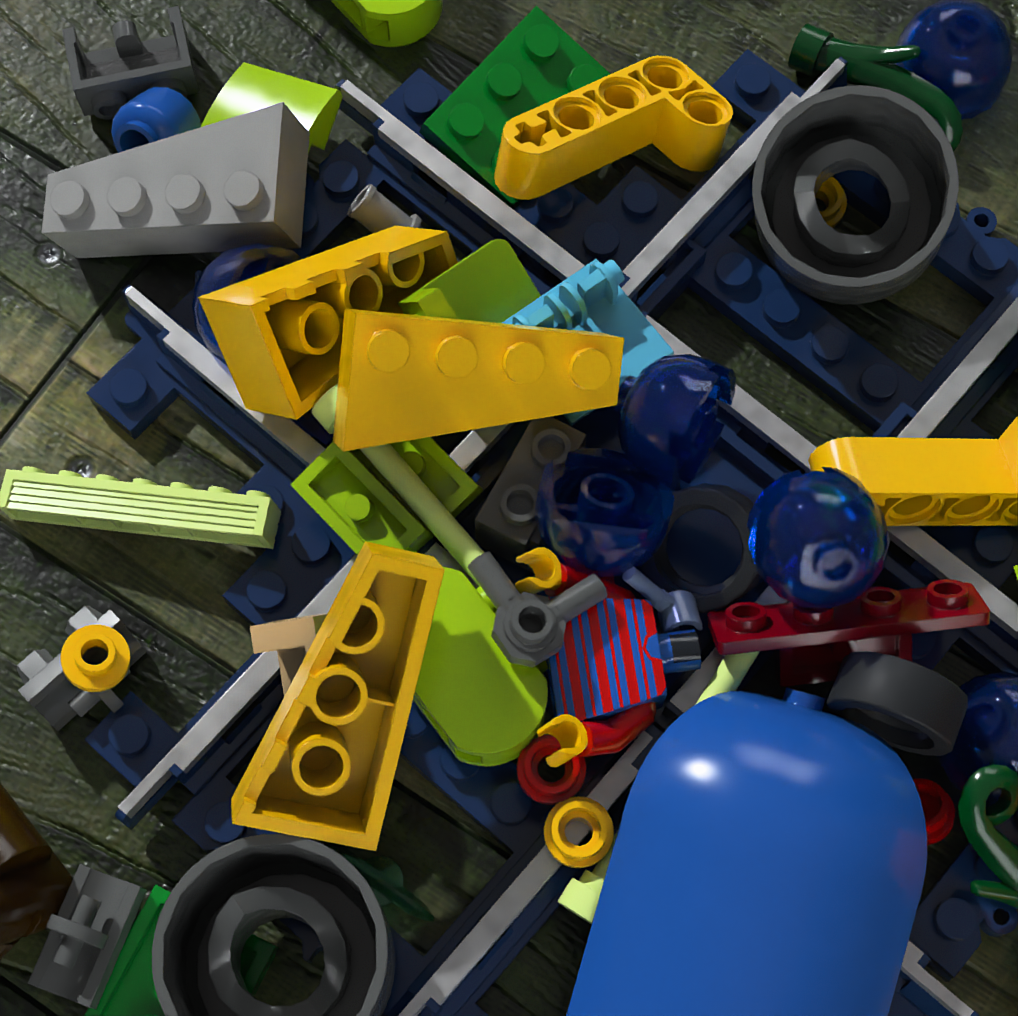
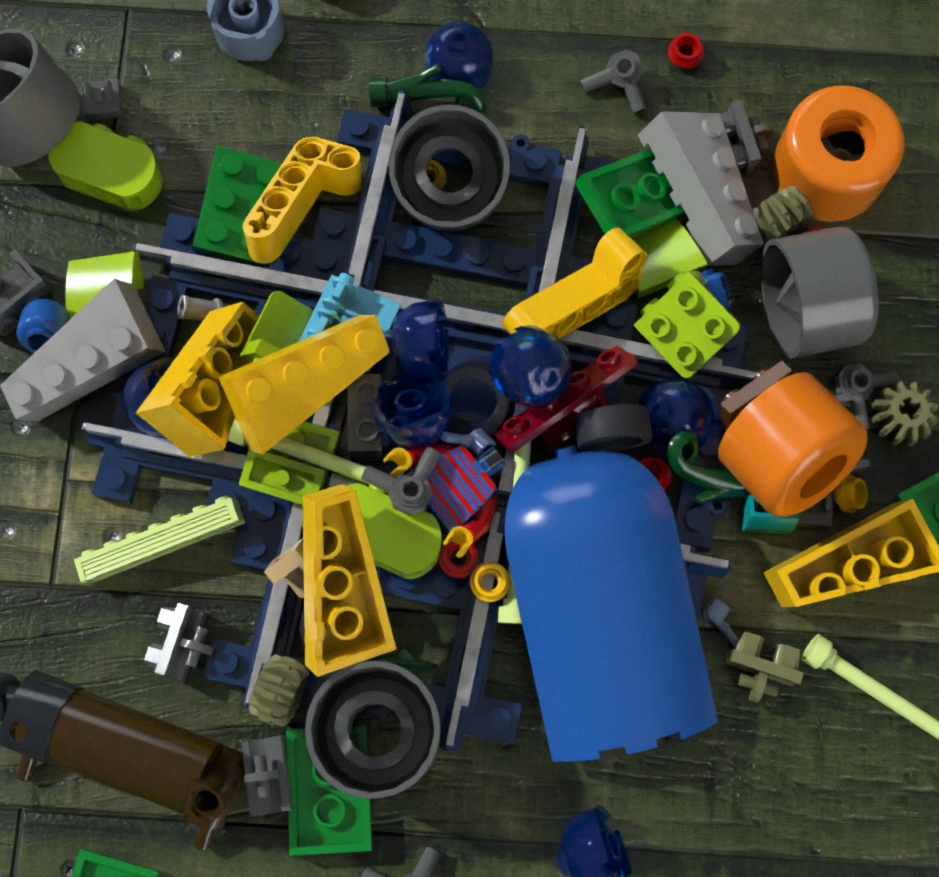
camera: 30 degrees left, 5 degrees up
yellow plate [61,625,130,692] -> none
none -> olive gear [249,654,309,727]

